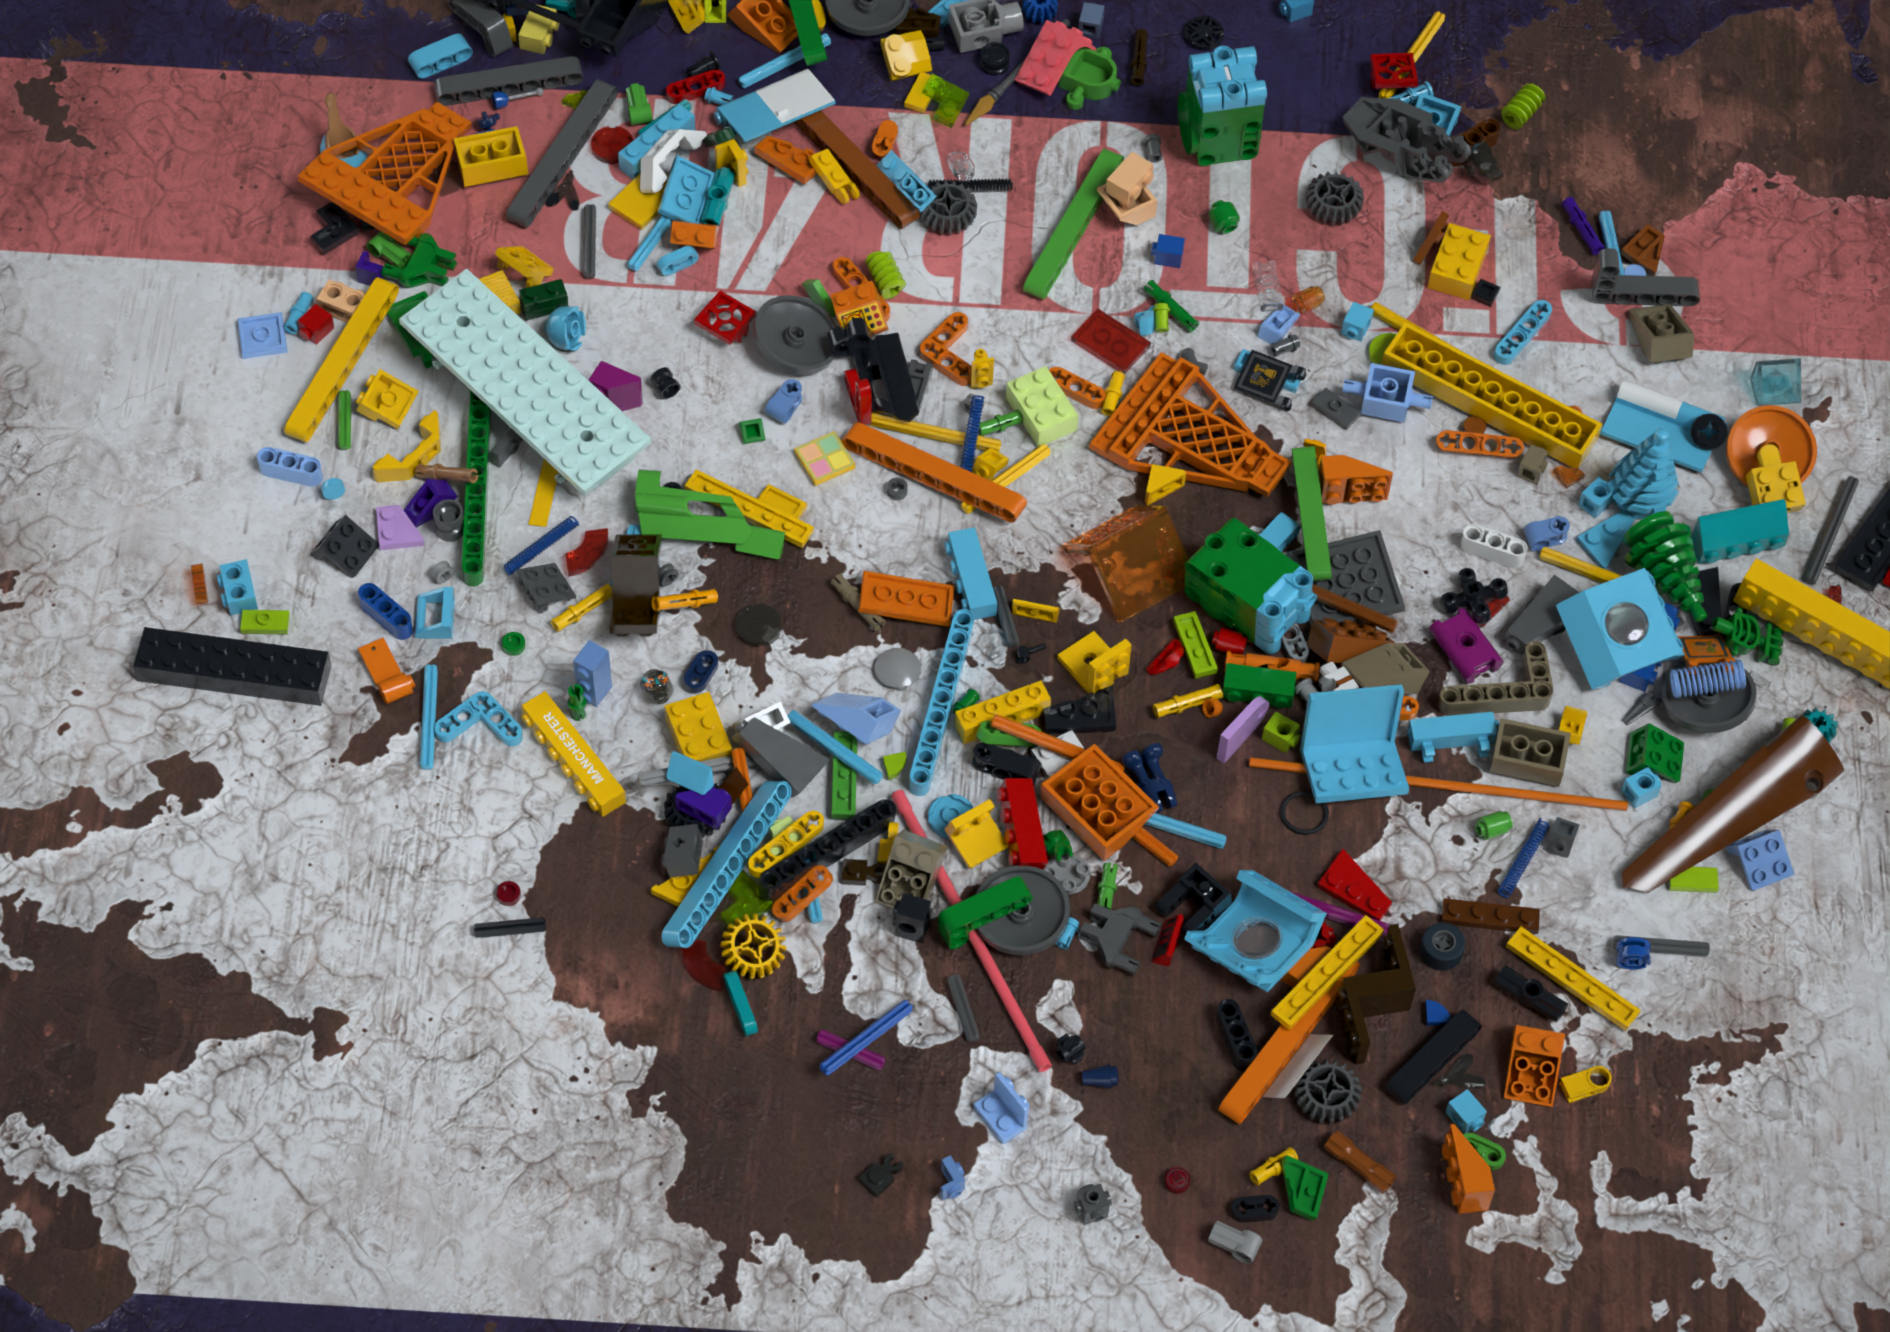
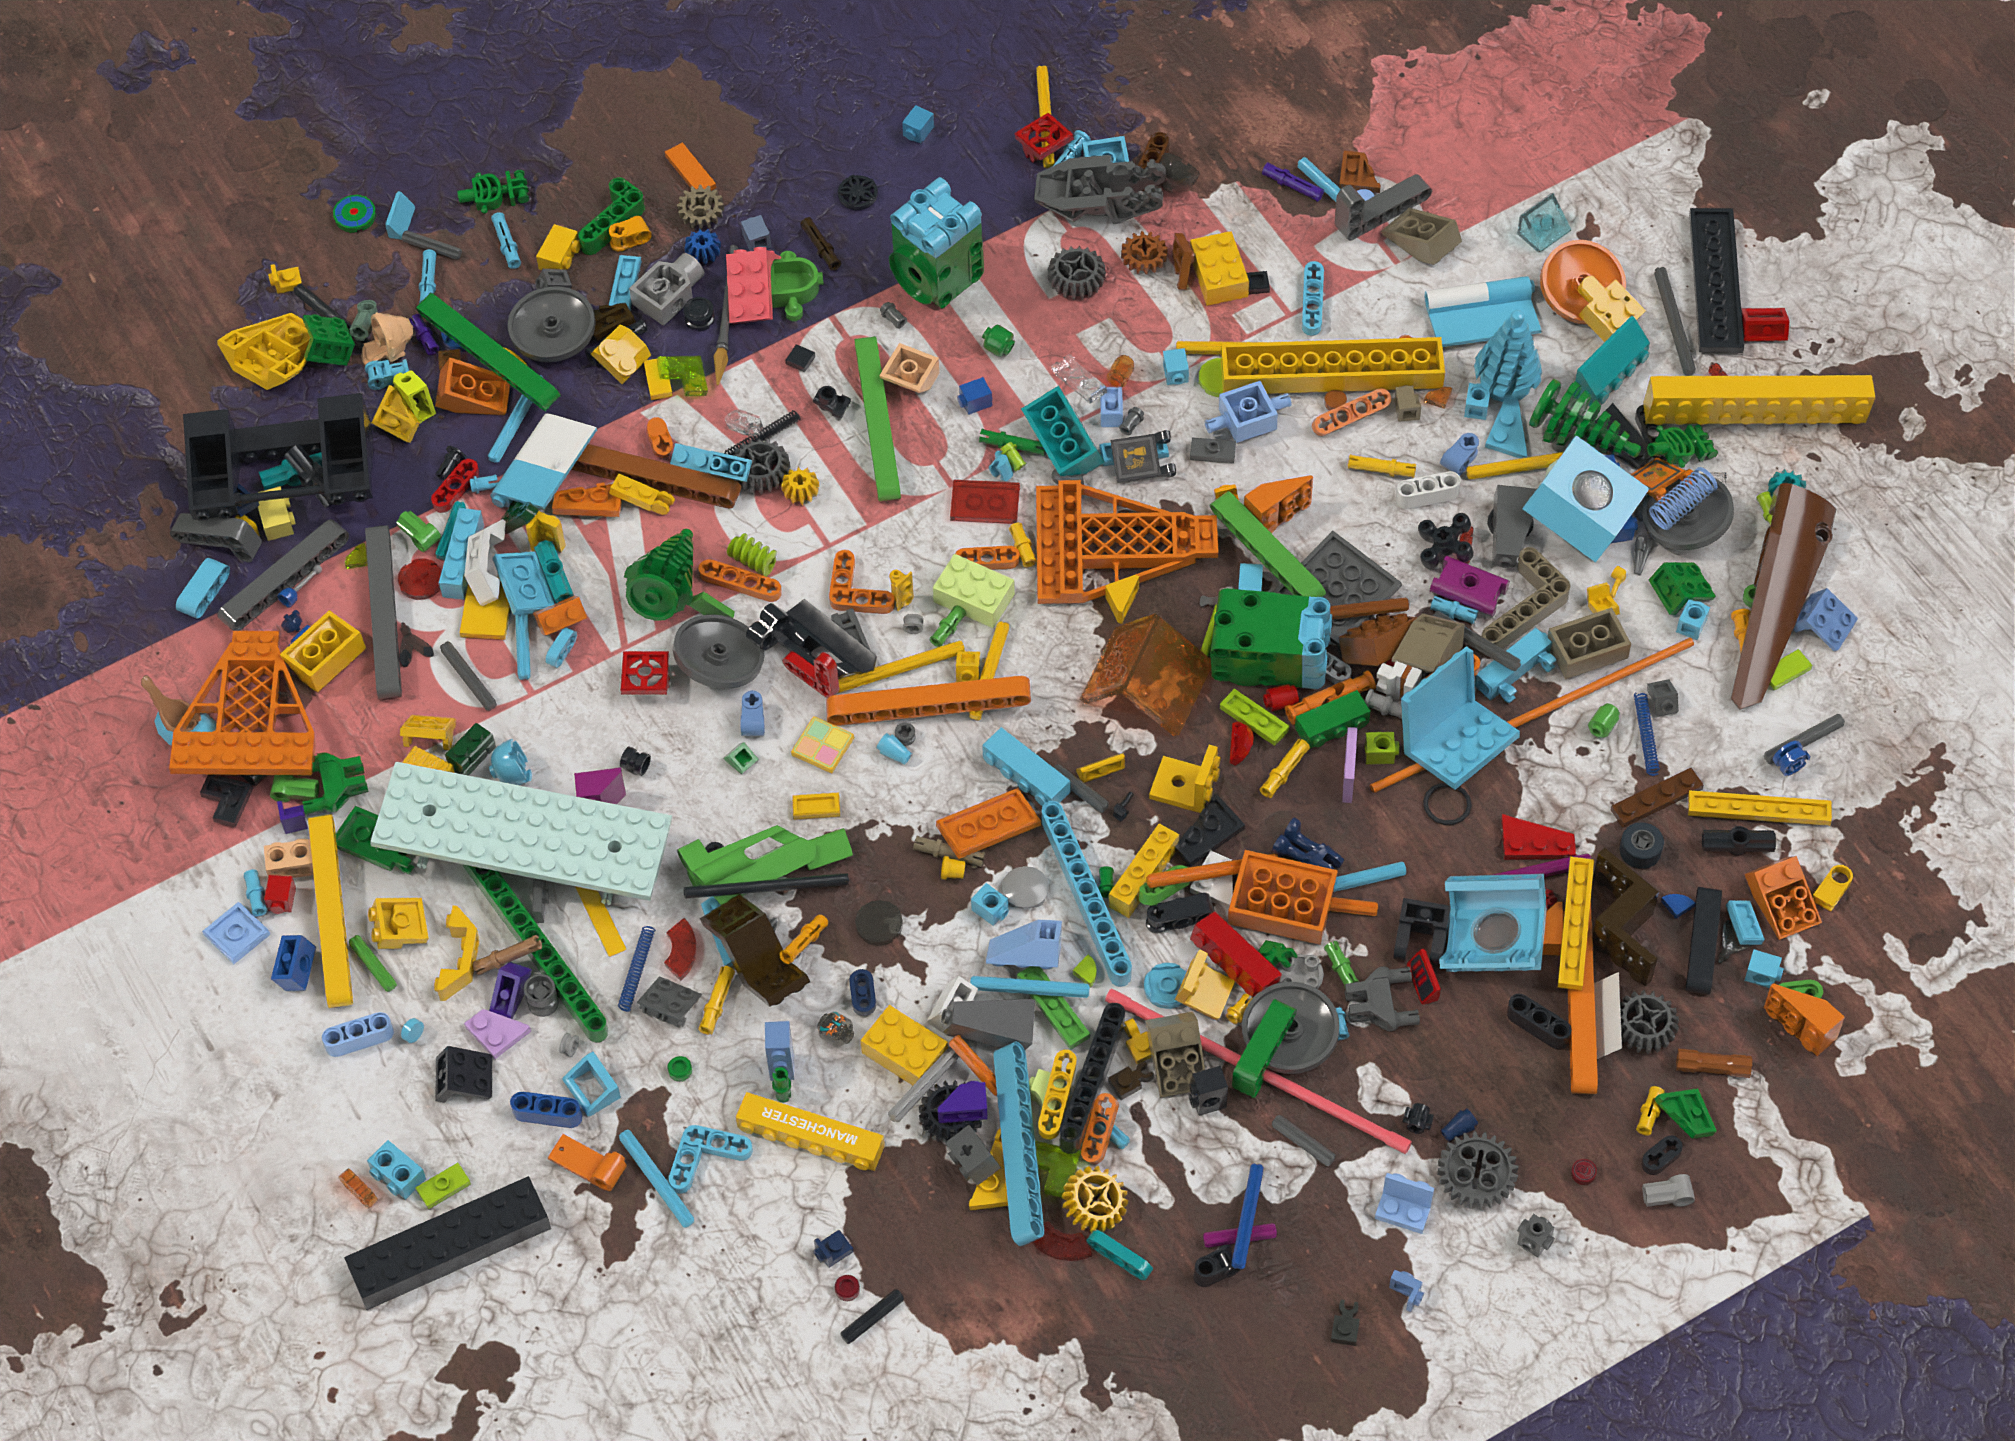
camera: 30 degrees left, 0 degrees up
medium azure slope [667,751,714,795] -> none
yellow plate [684,469,814,548] -> none
reddish brown sticker [719,767,749,804] -> none
orange slope [830,281,889,334] -> none
blue piece [960,395,985,472] -> none
light nougat brick [1106,152,1154,205] -> none
orange hinge [1202,698,1223,718] -> none
lime piece [1501,83,1546,130] -> none
black gear [1691,414,1727,450] -> none
none -> blue brick [271,935,316,991]
none -> green plant [624,529,693,621]
none -> black piece [683,873,849,899]
none -> yellow gear [781,466,820,505]
none -> black tile [785,344,816,372]
none -> black plate [813,386,851,420]
none -> dark blue bracket [813,1230,854,1268]
none -> medium azure cone [876,733,912,765]
none -> yellow piece [941,856,965,880]
none -> medium azure brick [971,883,1009,926]
none -> teal slope [1021,385,1105,476]
none -> dark orange gear [1121,231,1168,275]
none -> black piece [1193,1245,1241,1287]
none -> yellow pin [1226,994,1253,1024]
none -> yellow pin [1348,454,1416,478]
none -> medium azure pin [1430,596,1478,624]
none -> dark grey axle [1432,611,1521,671]
none -> dark grey gear [1437,1131,1518,1210]
none -> yellow hand [1610,566,1626,598]
none -> medium azure plate [1726,900,1765,945]

